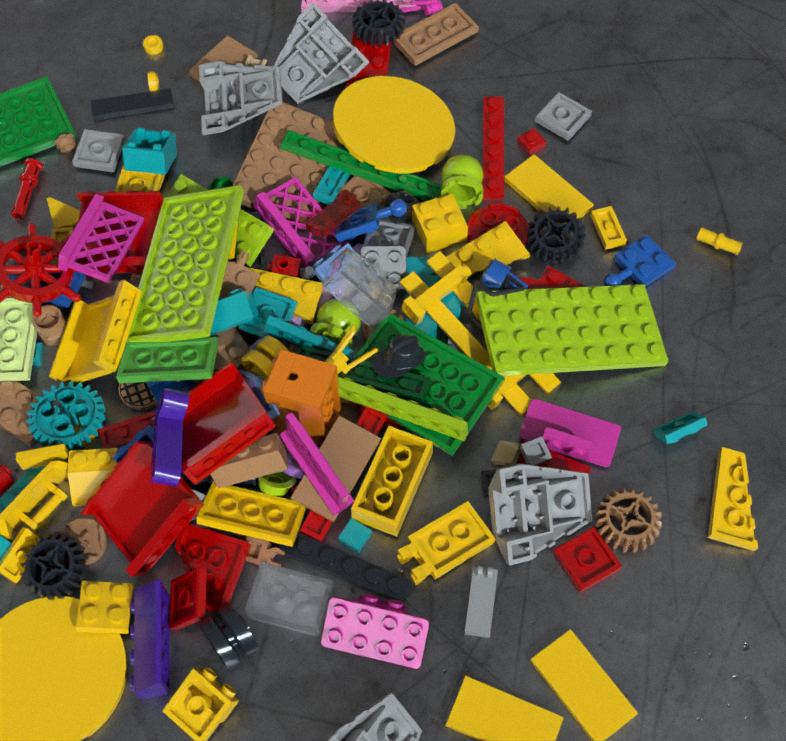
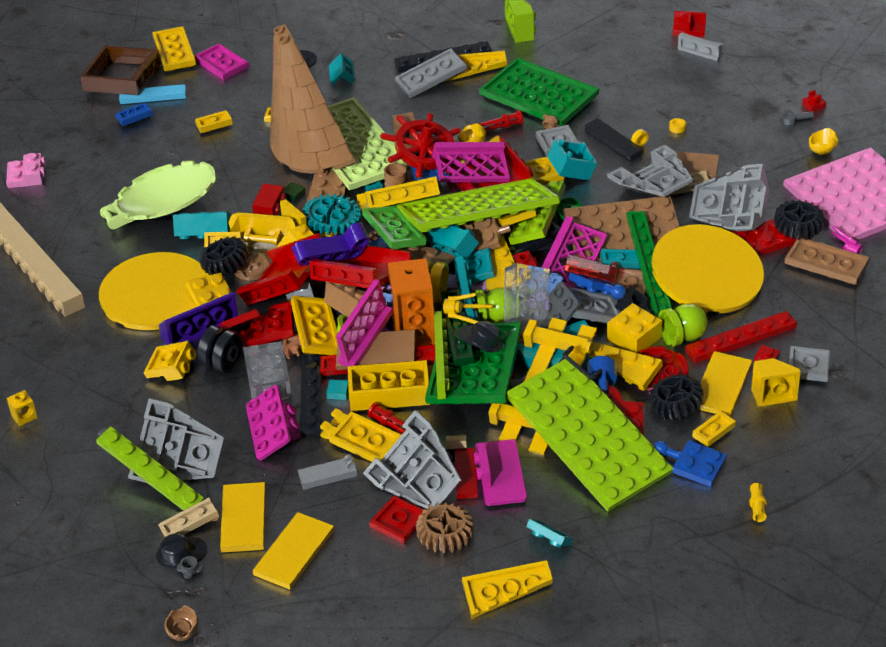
camera: 65 degrees right, 20 degrees down
light grey plate [519,436,552,466] -> none
none -> red pin [367,402,406,434]
none -> yellow hair [458,123,486,142]
none -> yellow slope [751,358,801,407]

